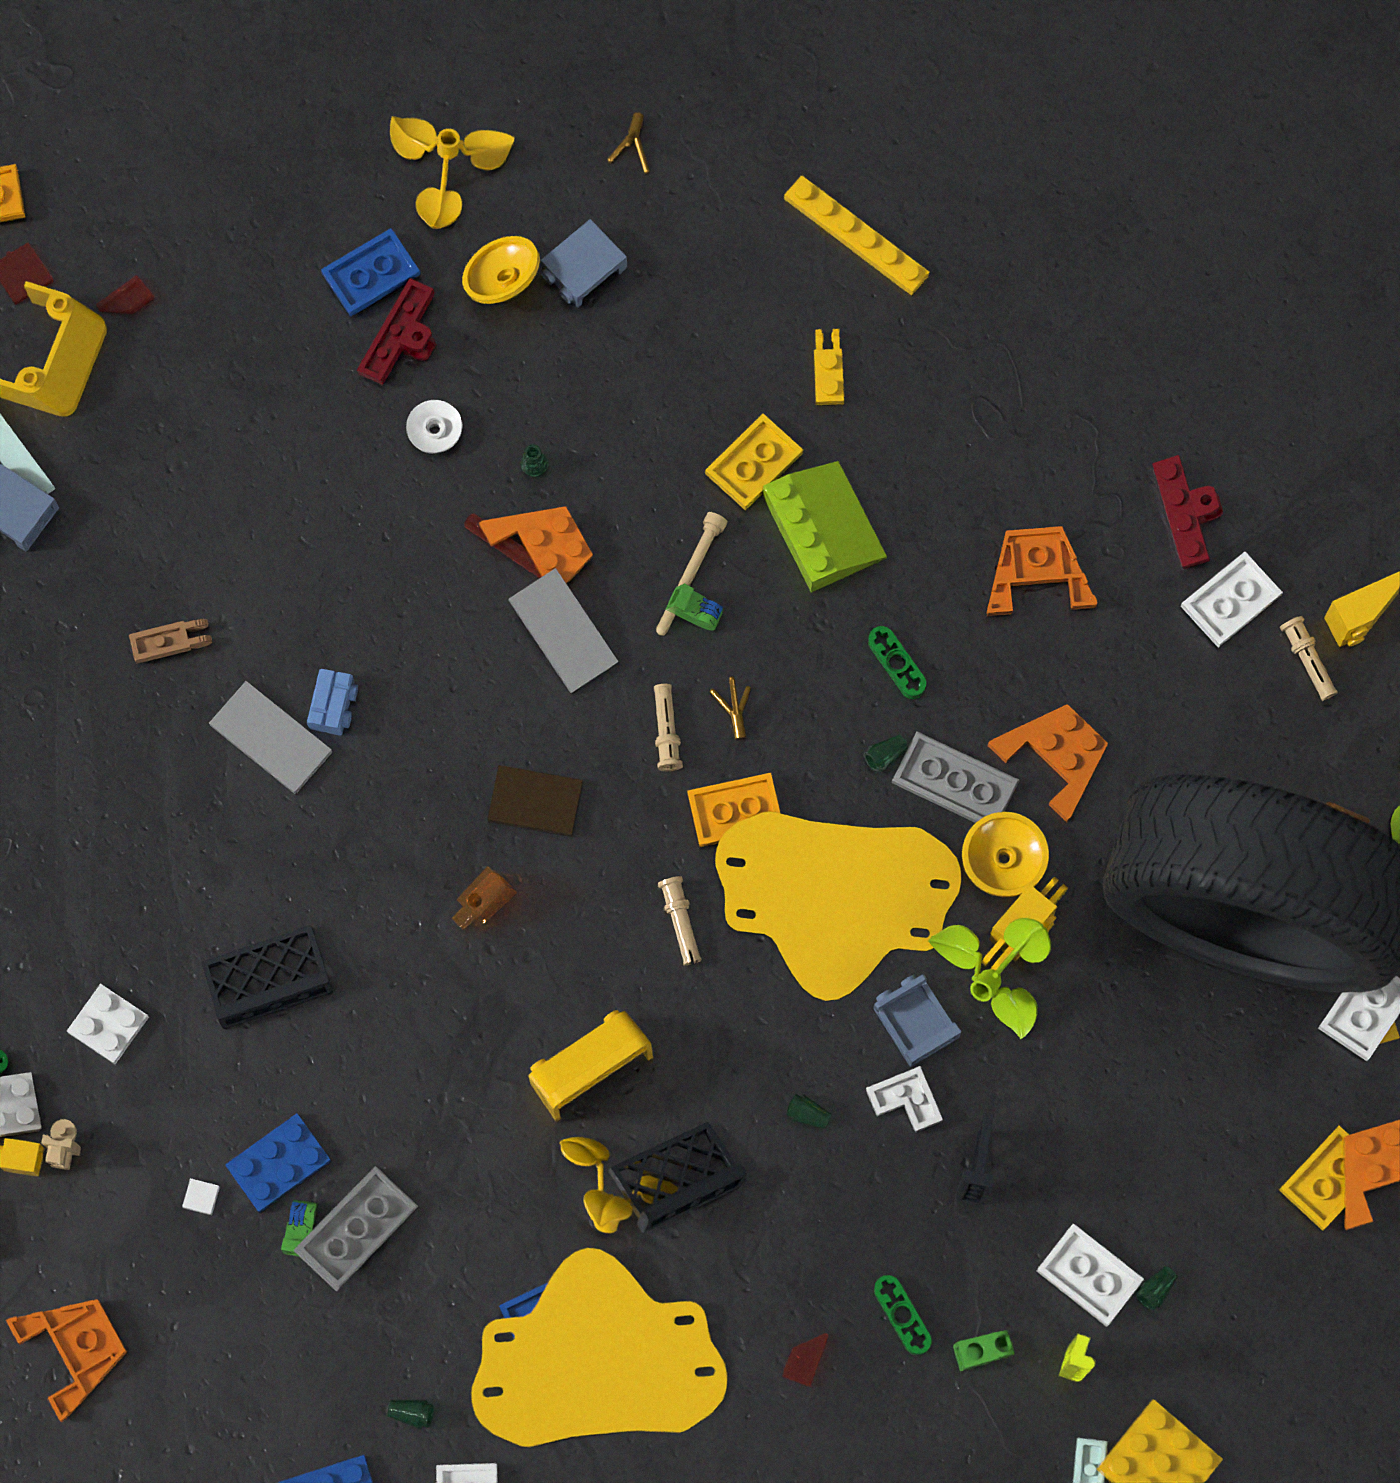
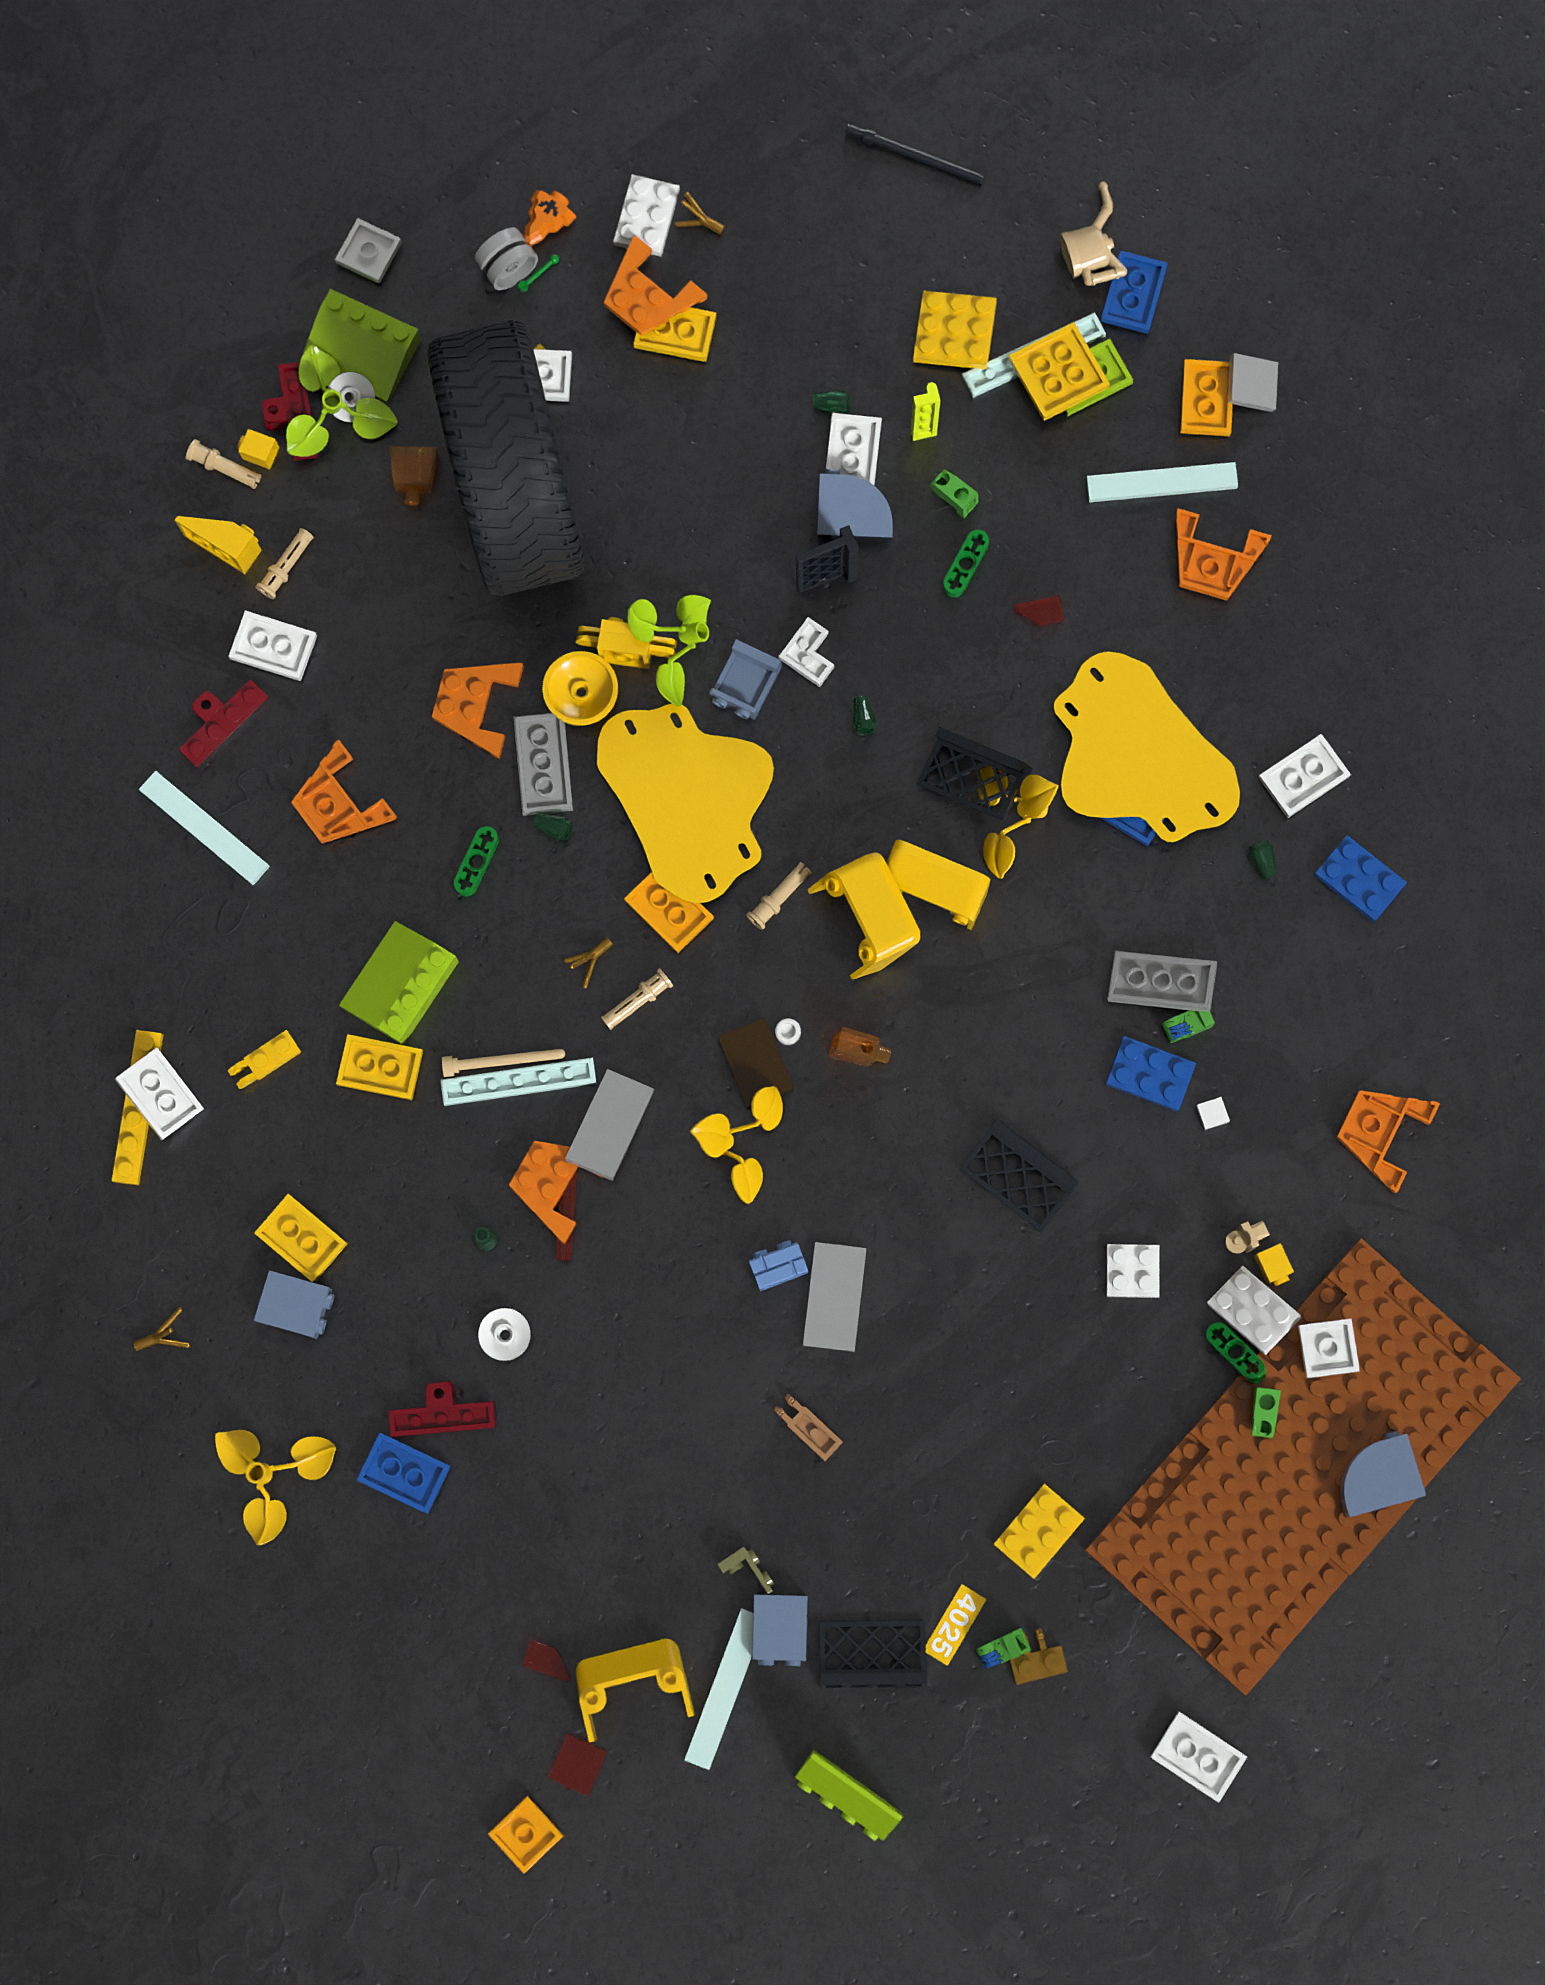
camera: 120 degrees left, 5 degrees up
yellow dish [462,236,540,304] -> none
bright green leg [665,583,724,630] -> none
none -> white plate [115,1048,204,1141]
none -> light aqua tile [139,771,270,885]
none -> yellow plate [255,1194,348,1283]
none -> light aqua tile [441,1057,597,1106]
none -> yellow plant [690,1086,783,1204]
none -> olive bracket [718,1547,774,1594]
none -> white tile [775,1018,801,1045]
none -> yellow windscreen [808,852,920,980]
none -> sand blue brick [817,469,893,537]

